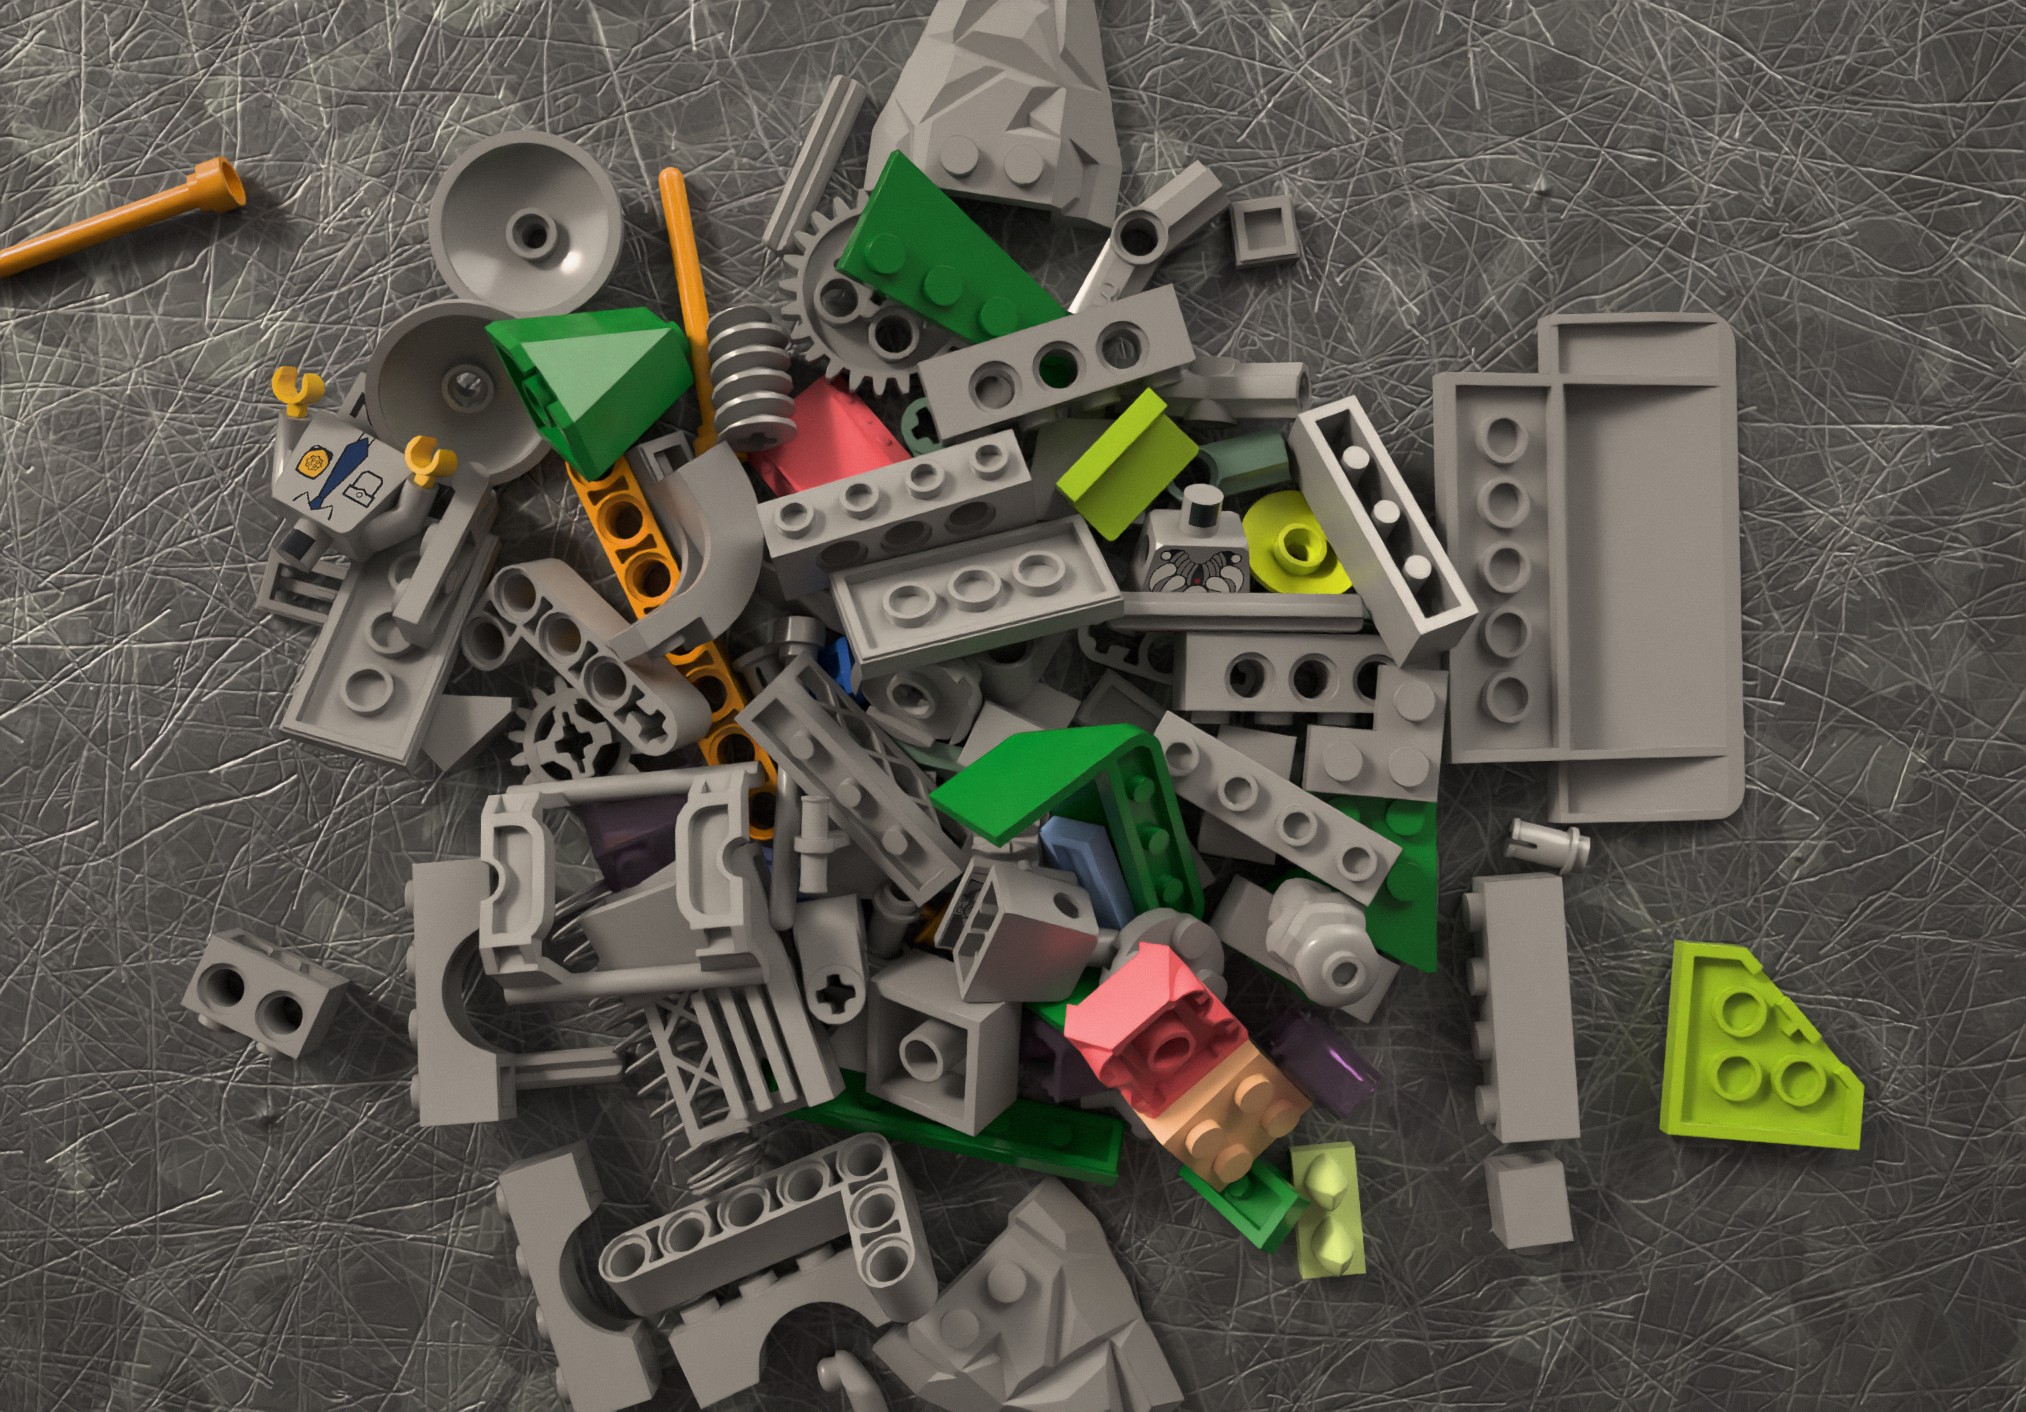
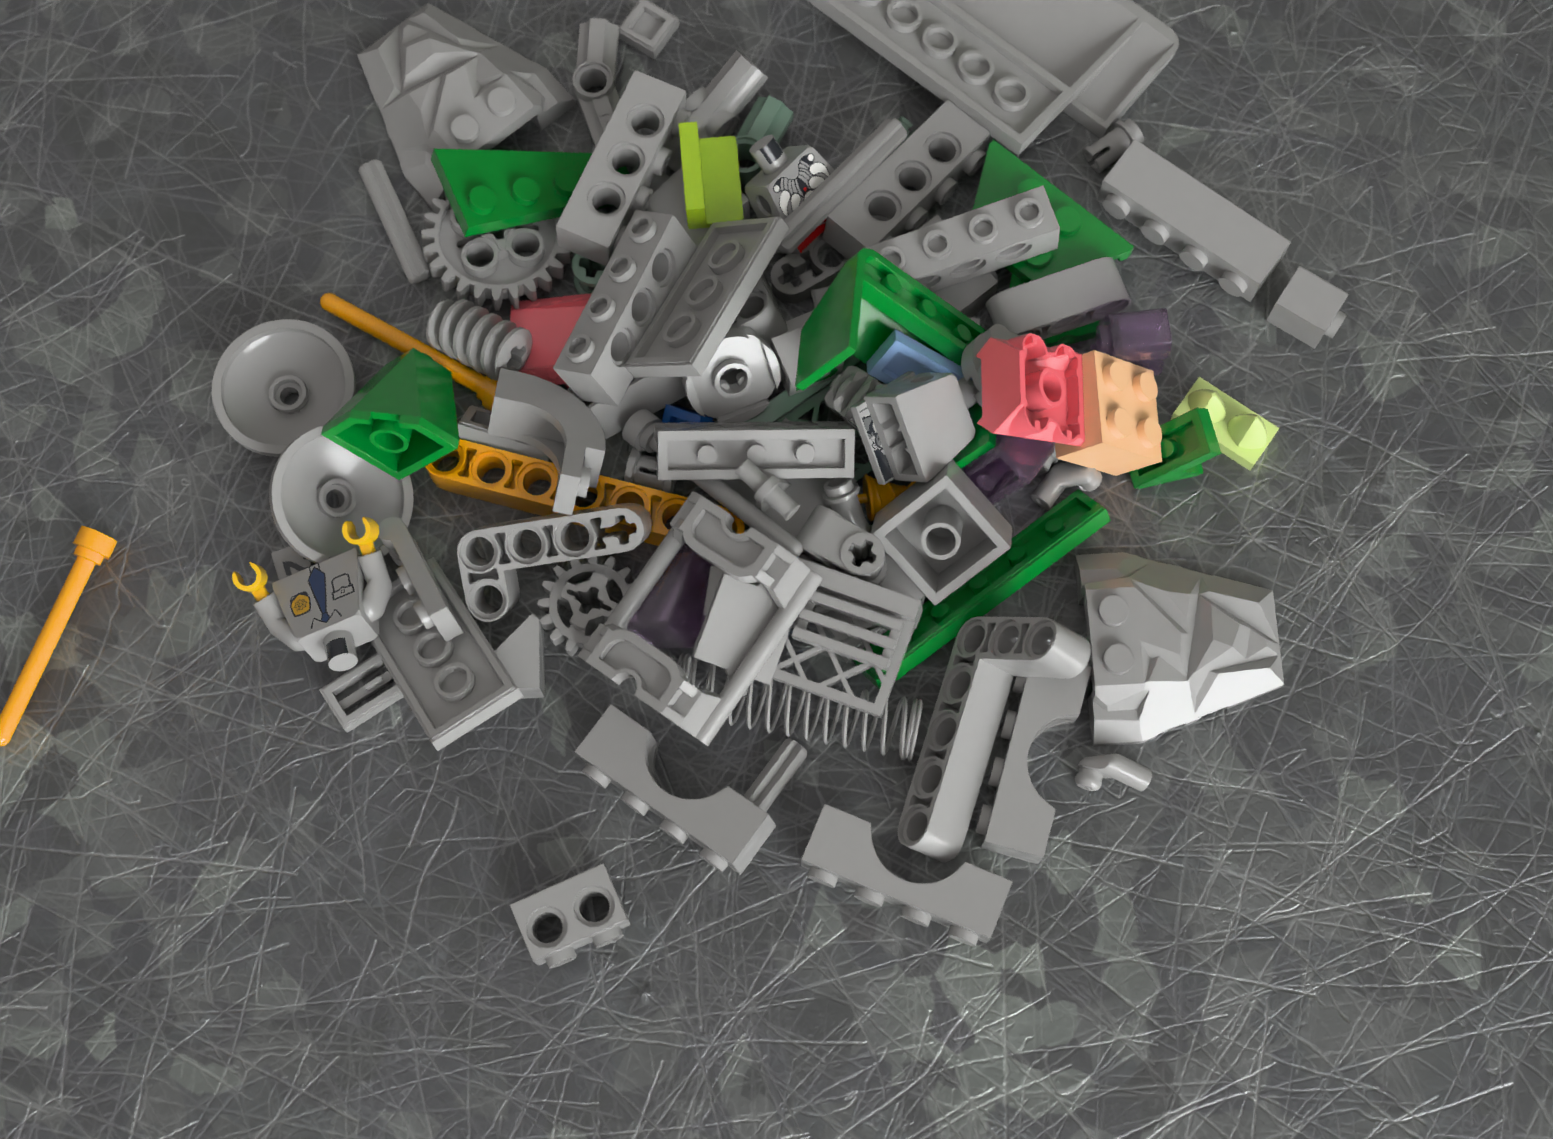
camera: 45 degrees left, 15 degrees down
neon yellow dish [1242,490,1353,594] -> none
light grey head [1266,878,1381,1008] -> none
light grey brick [1285,395,1480,669] -> none
light grey plate [1302,665,1449,802] -> none
lime plate [1659,940,1865,1150] -> none

